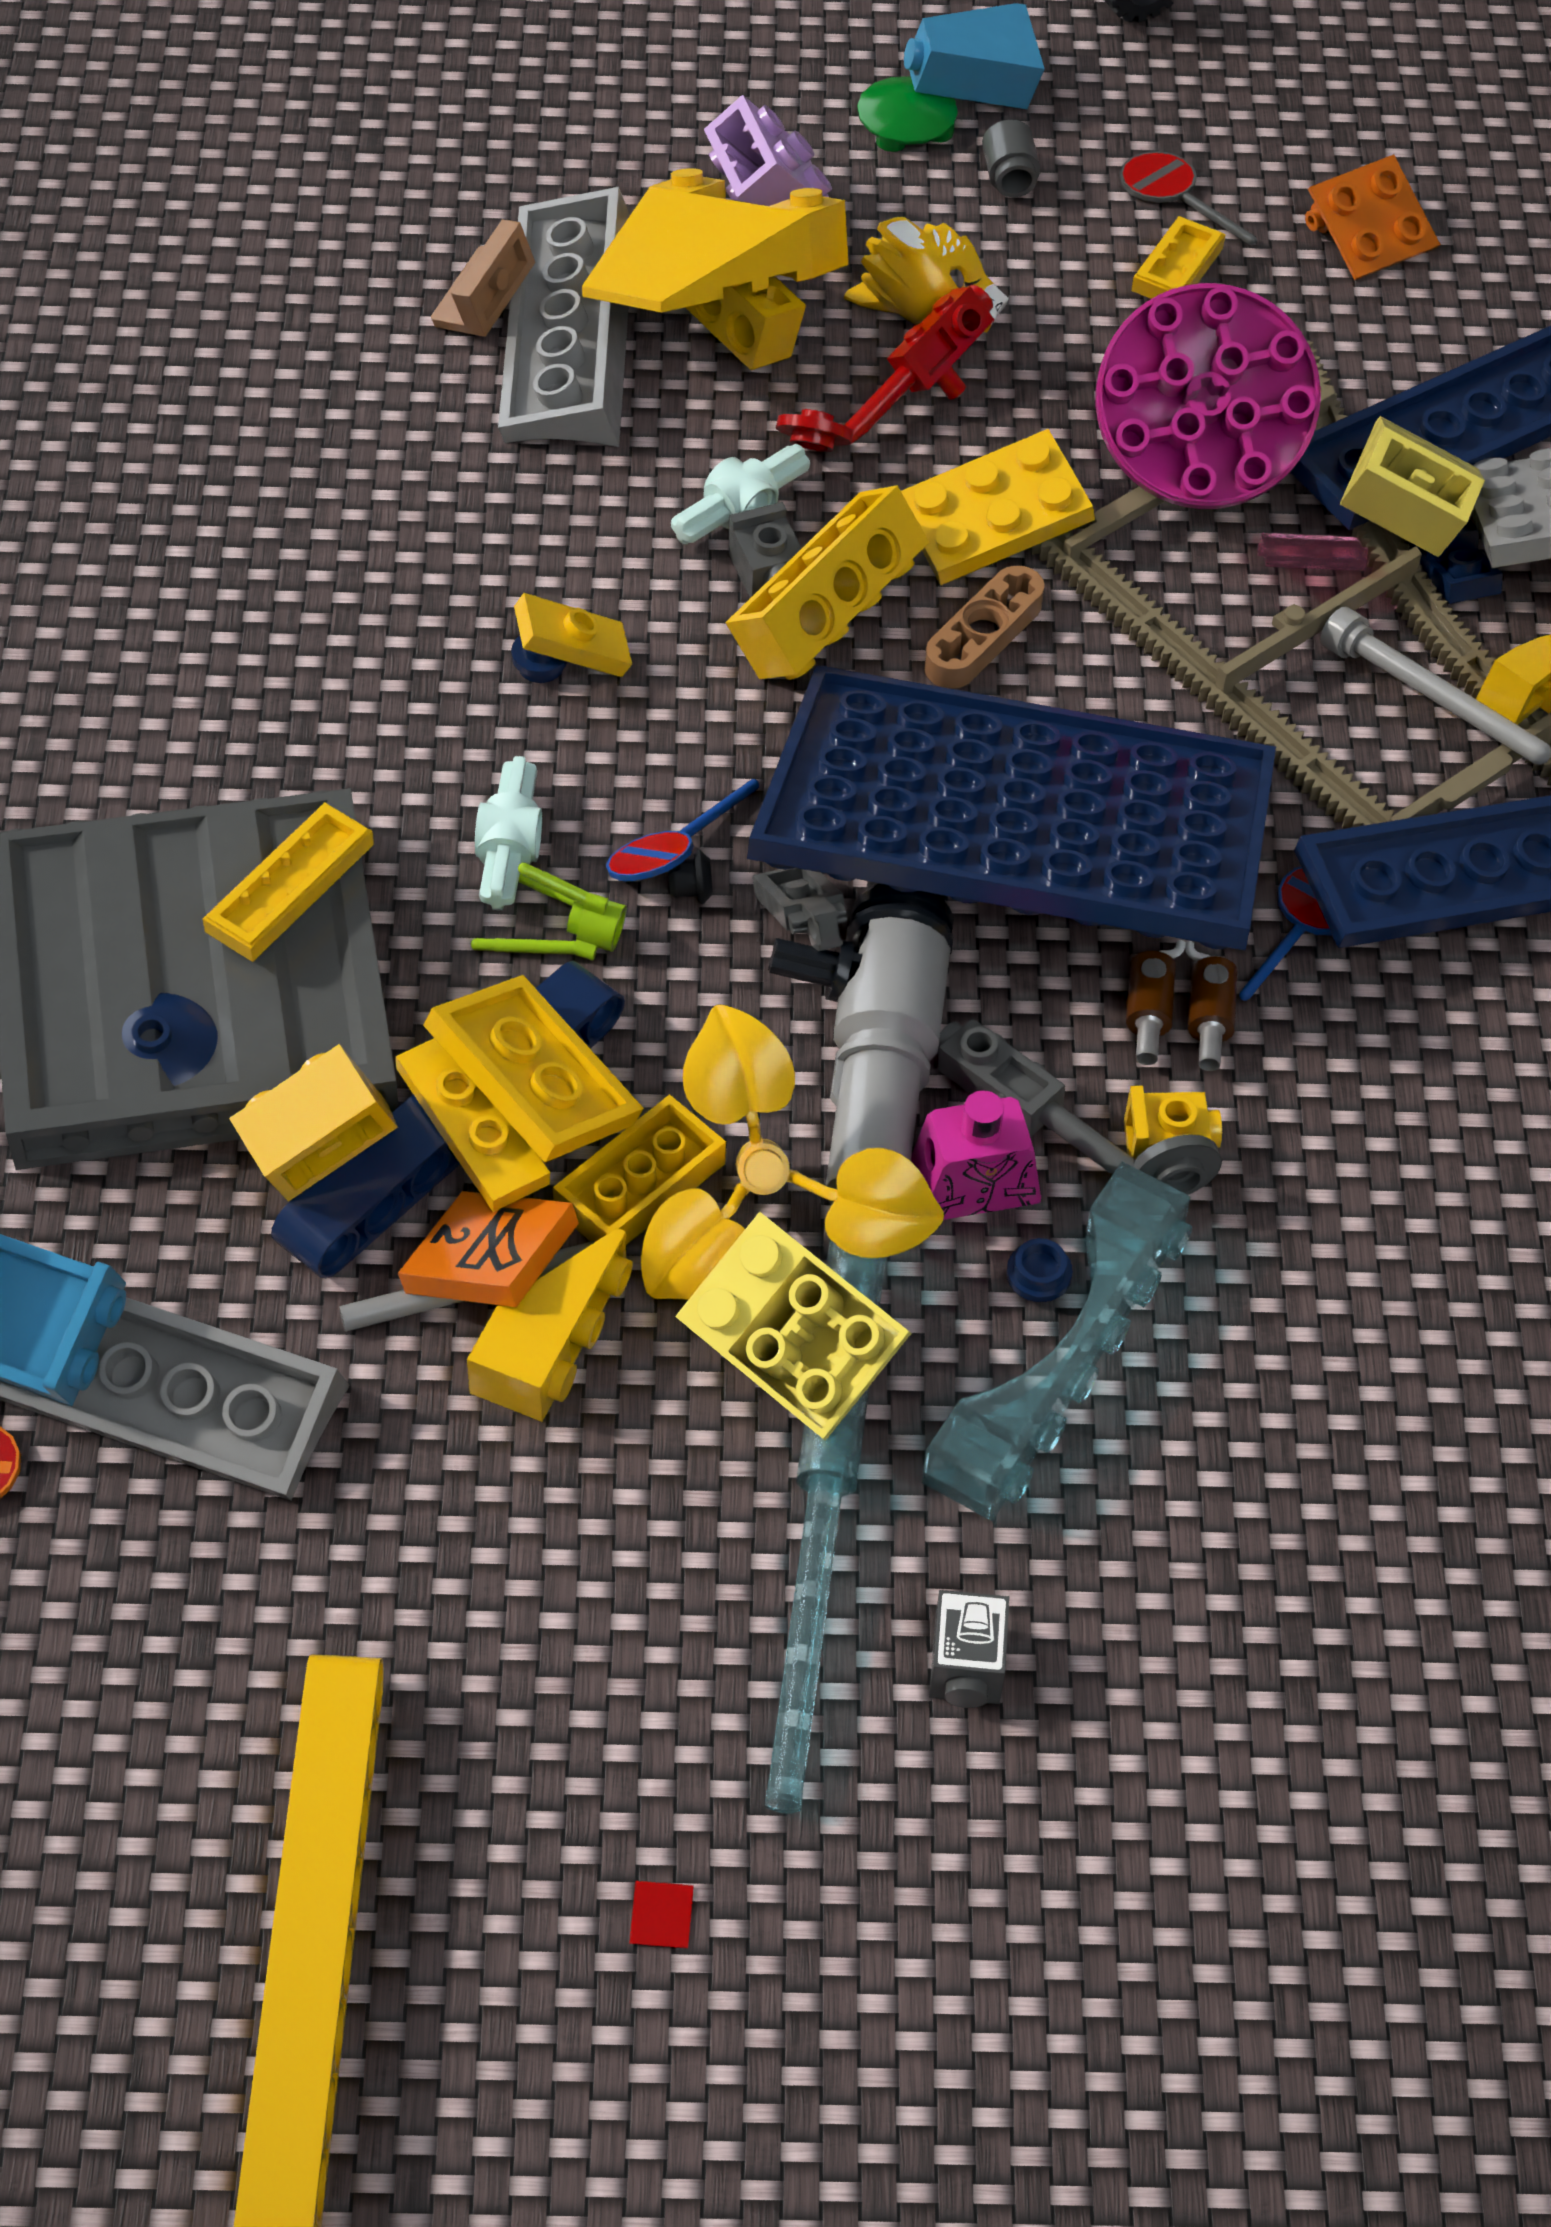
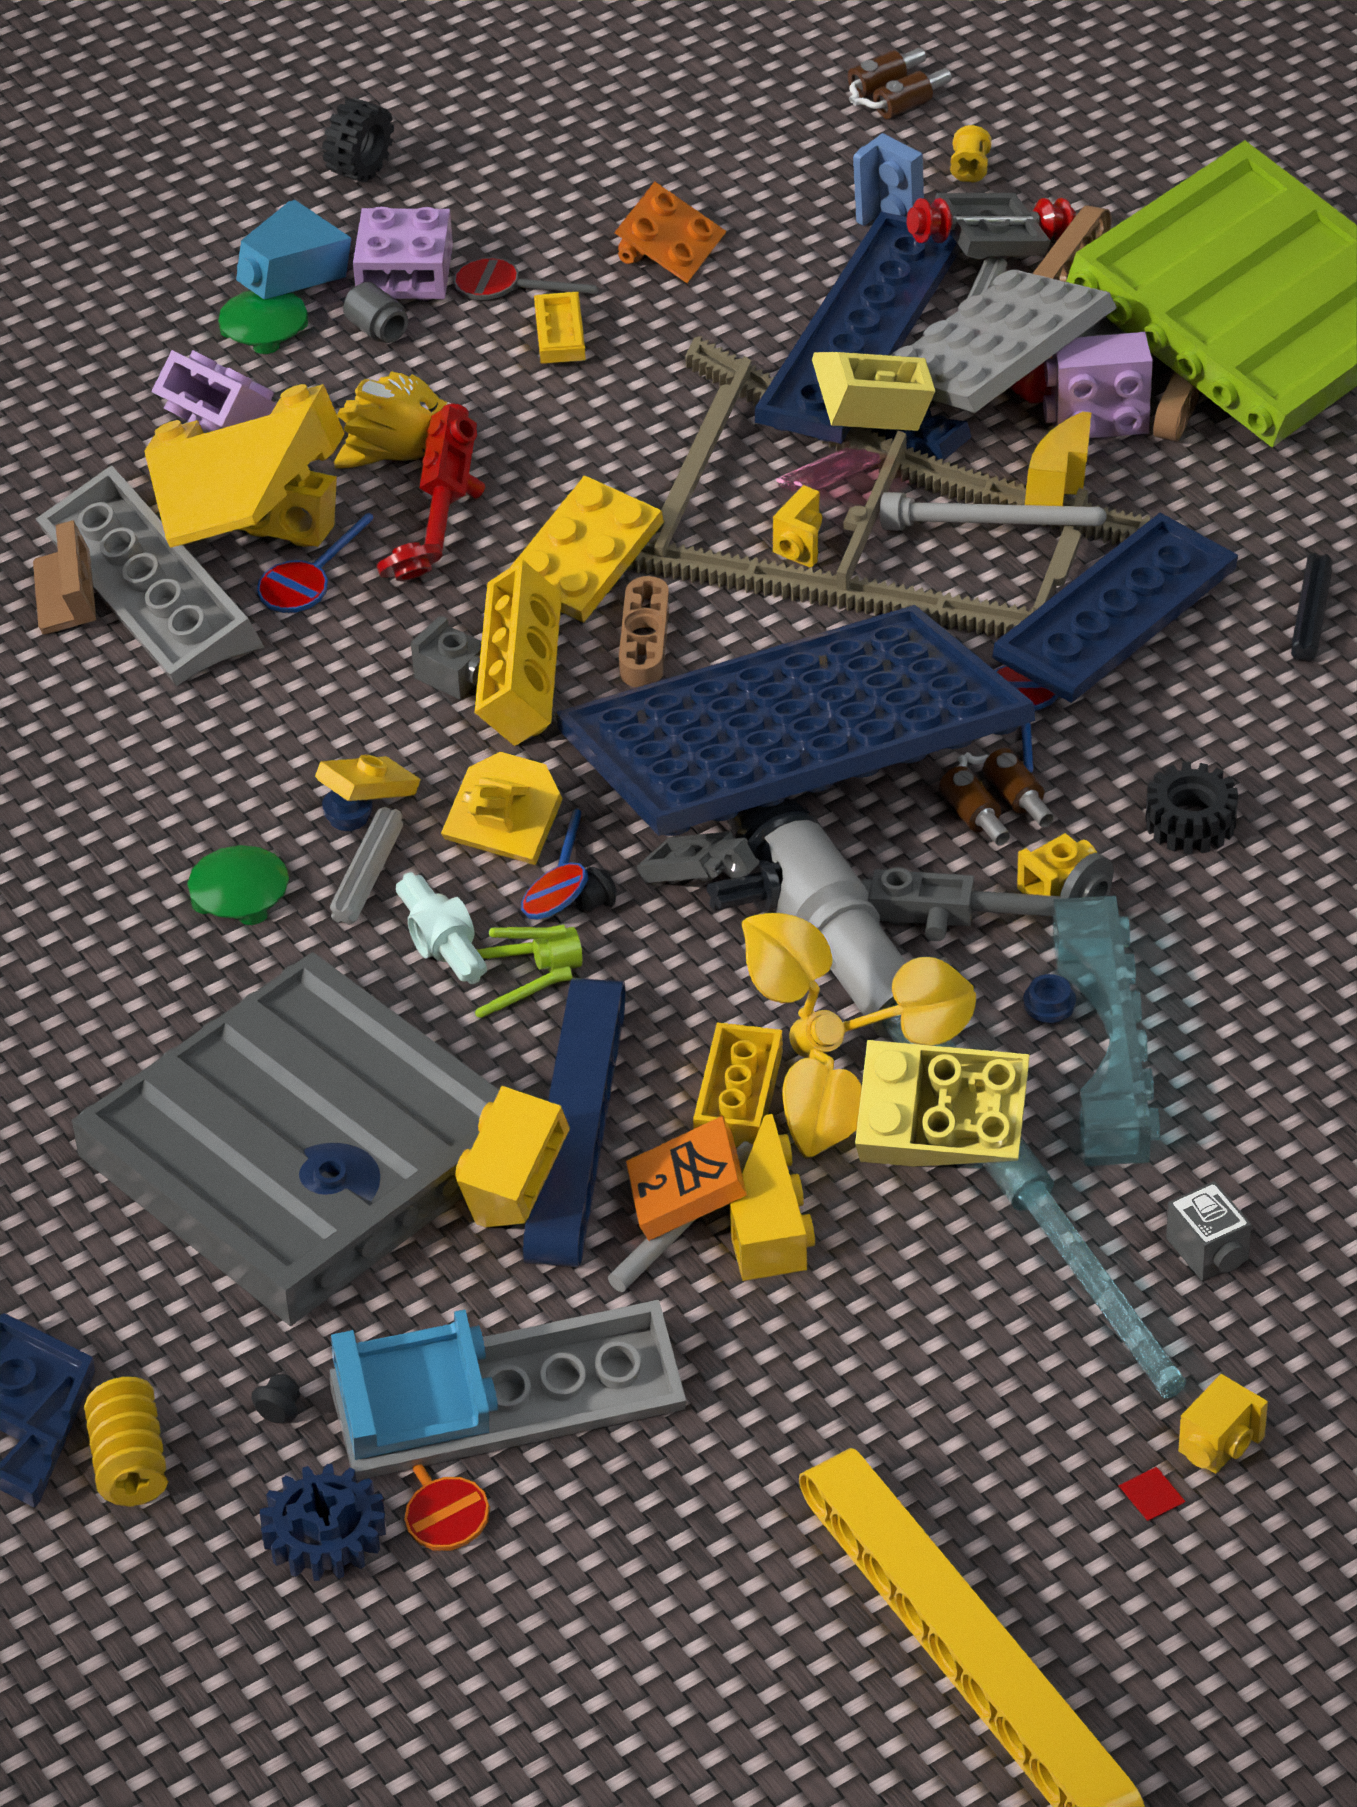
camera: 30 degrees left, 10 degrees down
yellow plate [203,803,374,962] -> none
yellow plate [396,1038,550,1212] -> none
yellow plate [423,975,644,1163] -> none
light aqua axle [671,444,810,544] -> none
dark pink torso [911,1091,1041,1220] -> none
dark pink bracket [1095,283,1321,509] -> none
none -> green dish [187,845,289,925]
none -> piece [257,513,373,613]
none -> light grey axle [330,807,403,925]
none -> lavender brick [353,207,453,300]
none -> yellow piece [441,752,563,865]
none -> yellow bracket [773,485,822,568]
none -> black tyre [1145,762,1238,854]
none -> yellow brick [1178,1374,1268,1474]

